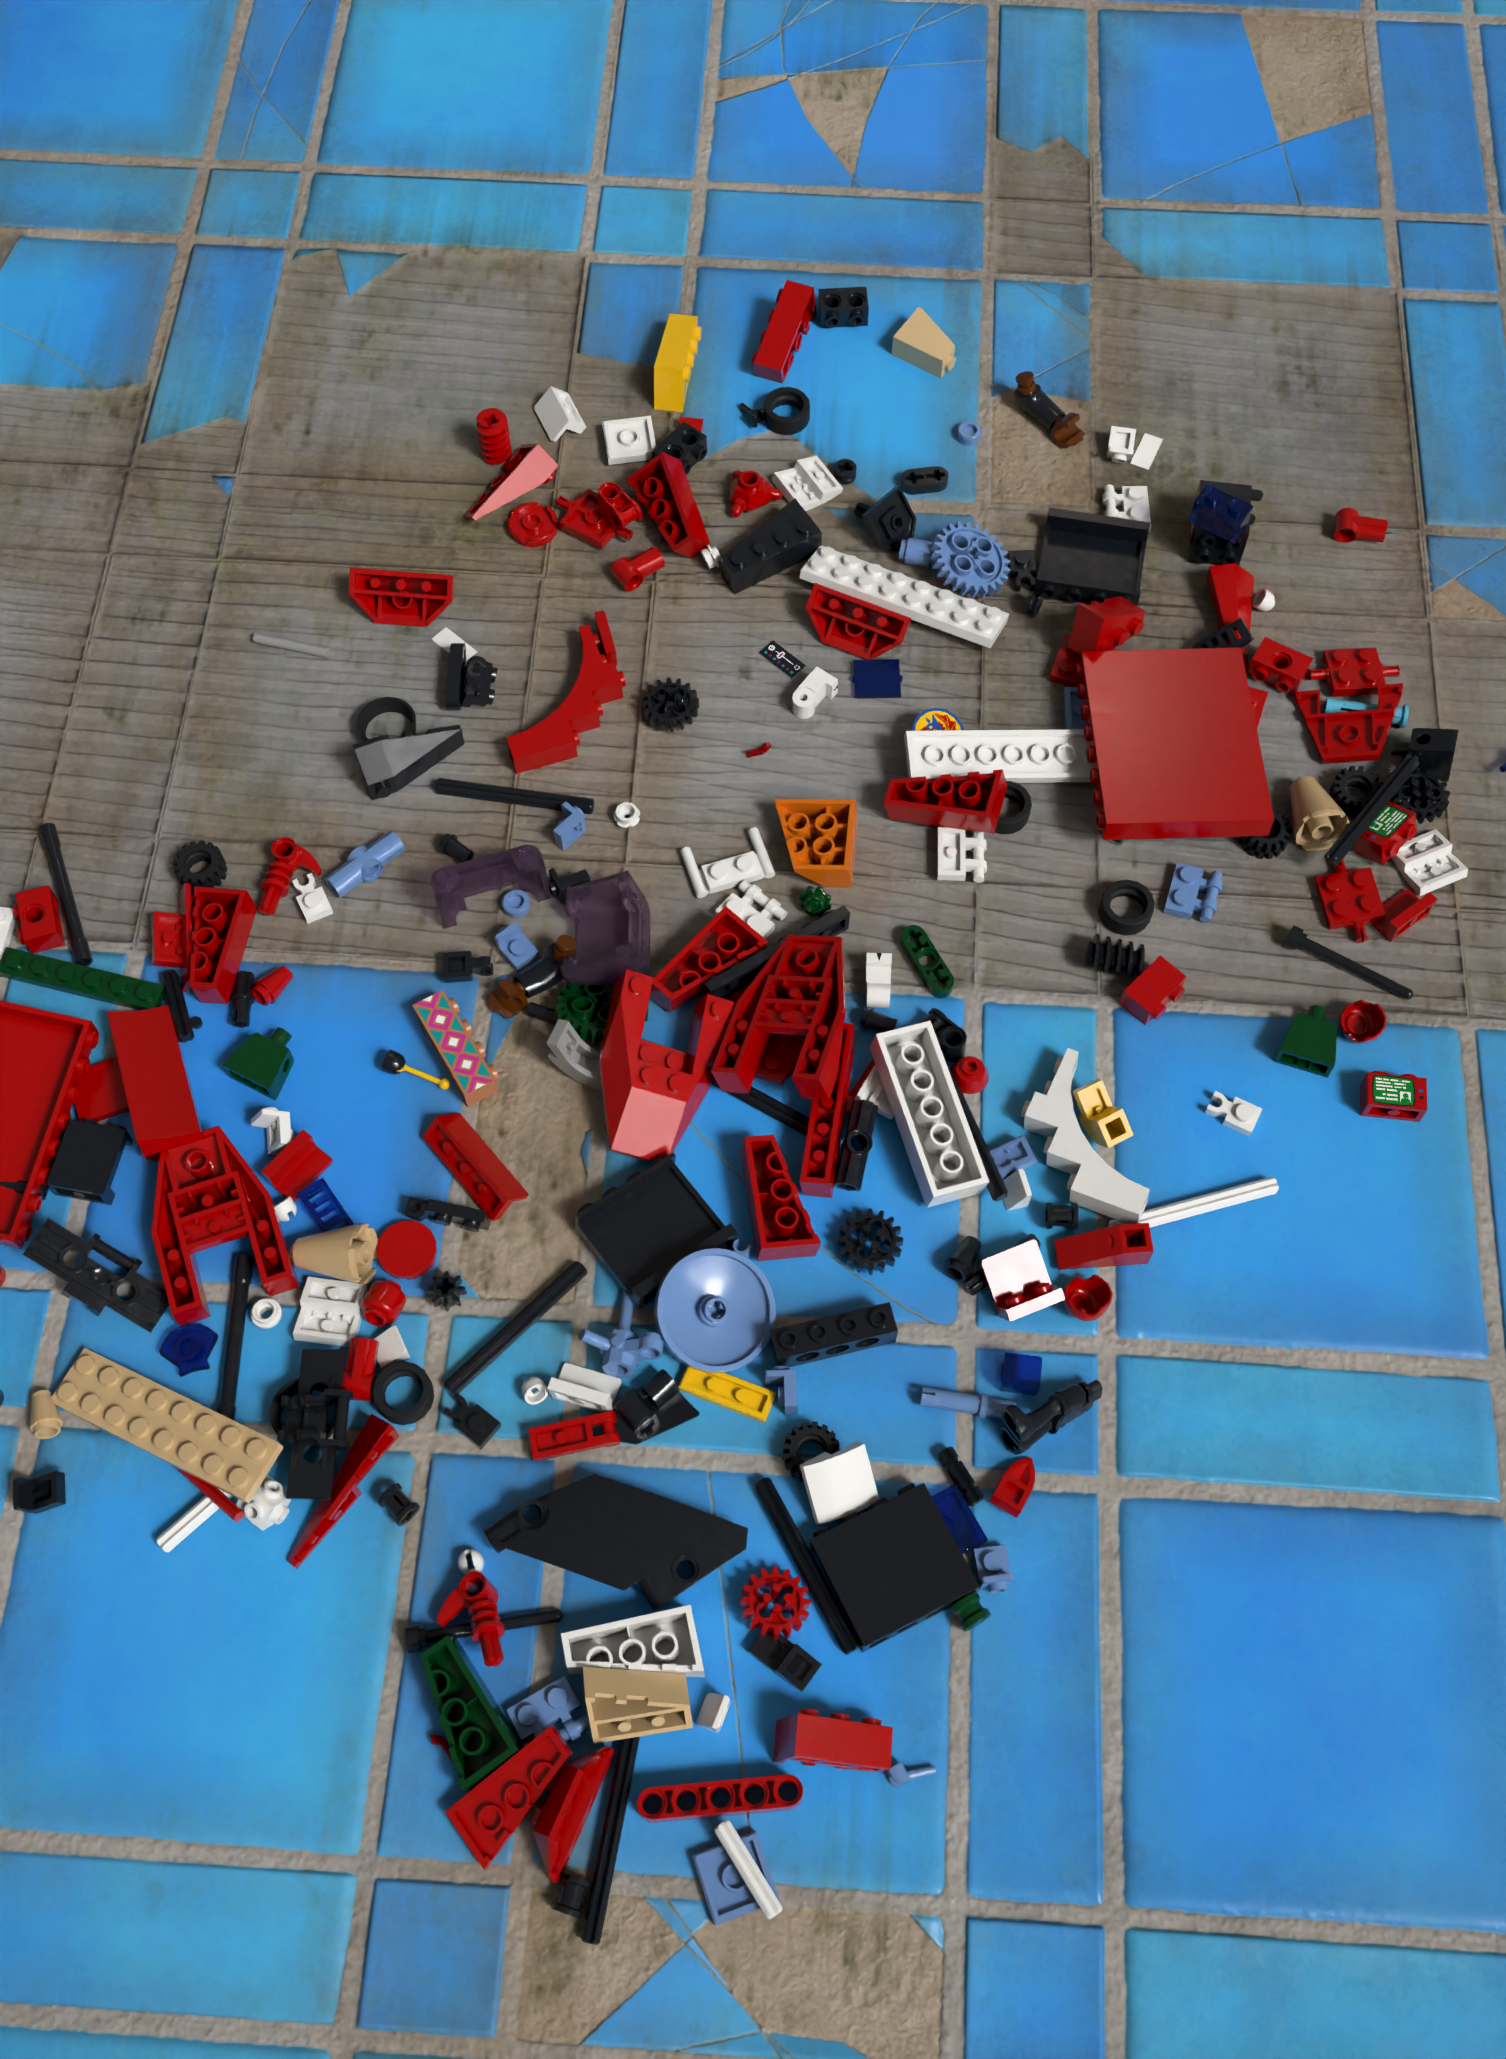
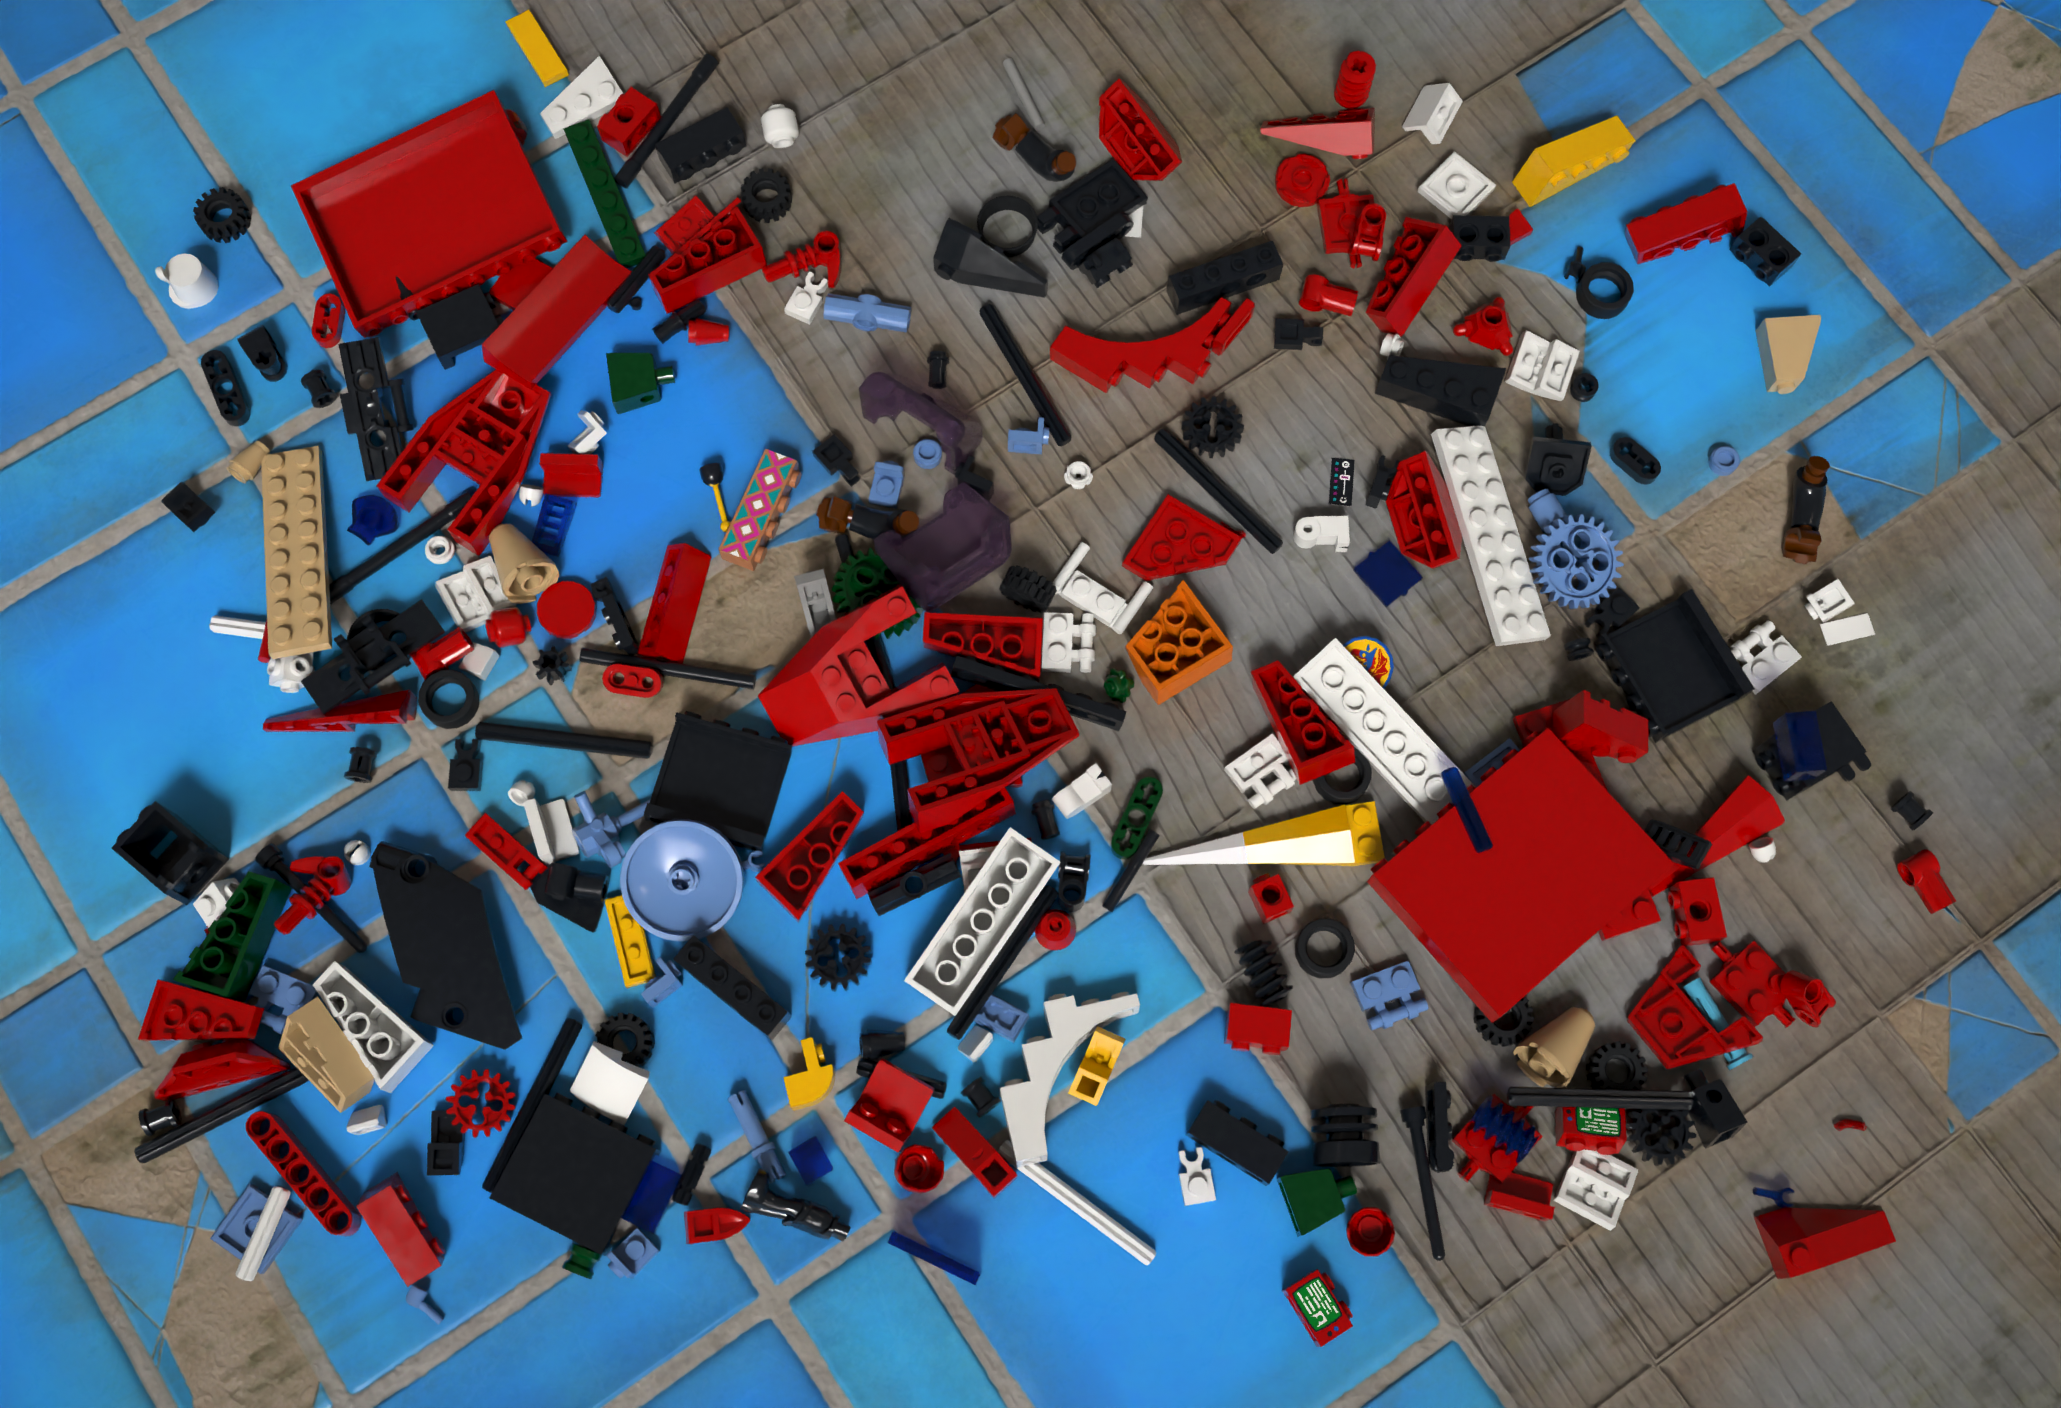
camera: 50 degrees right, 10 degrees up
none -> black container [112,801,229,905]
none -> white bracket [193,878,240,928]
none -> black bush [301,370,337,408]
none -> black piece [579,648,756,690]
none -> red plate [602,663,663,698]
none -> black brick [655,107,746,184]
none -> white head [761,104,799,148]
none -> yellow brick [783,1037,835,1111]
none -> clear blue tile [887,1231,981,1286]
none -> piece [992,113,1076,182]
none -> black tyre [999,565,1057,613]
none -> black tile [1037,159,1148,254]
none -> black bar [1102,829,1160,912]
none -> red plate [1122,494,1242,581]
none -> yellow plate [1143,801,1385,866]
none -> black axle [1154,428,1283,554]
none -> black brick [1166,240,1283,315]
none -> black brick [1186,1100,1289,1186]
none -> red brick [1248,873,1294,924]
none -> black plate [1274,318,1323,350]
none -> black wheel [1310,1104,1380,1167]
none -> black plate [1366,455,1400,509]
none -> black hinge [1425,1082,1454,1173]
none -> clear blue axle [1441,767,1493,853]
none -> clear blue piece [1469,1095,1540,1164]
none -> red piece [1780,970,1836,1028]
none -> red leg [1834,1118,1867,1131]
none -> black bush [1890,791,1933,831]

